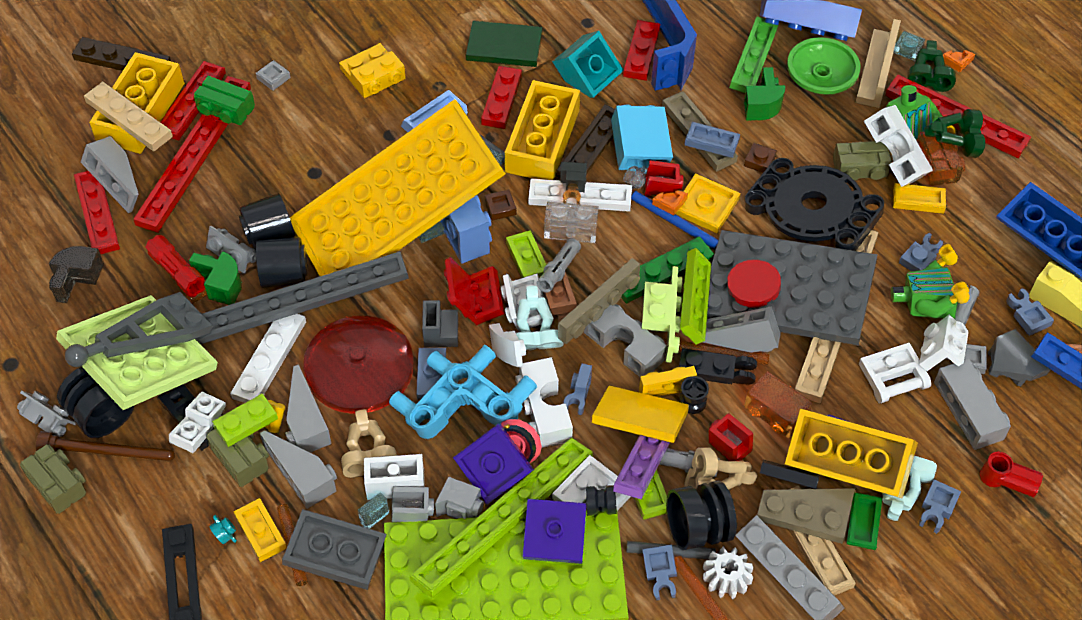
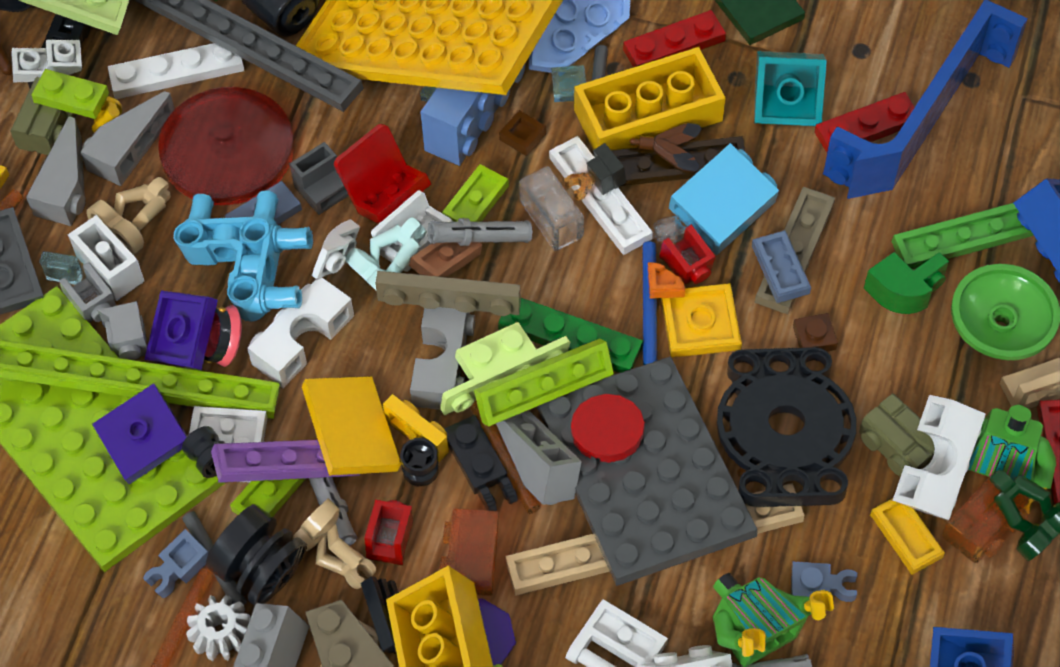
camera: 55 degrees right, 5 degrees up
sand blue plate [564,363,592,415] -> none
none -> reddish brown piece [629,123,701,173]

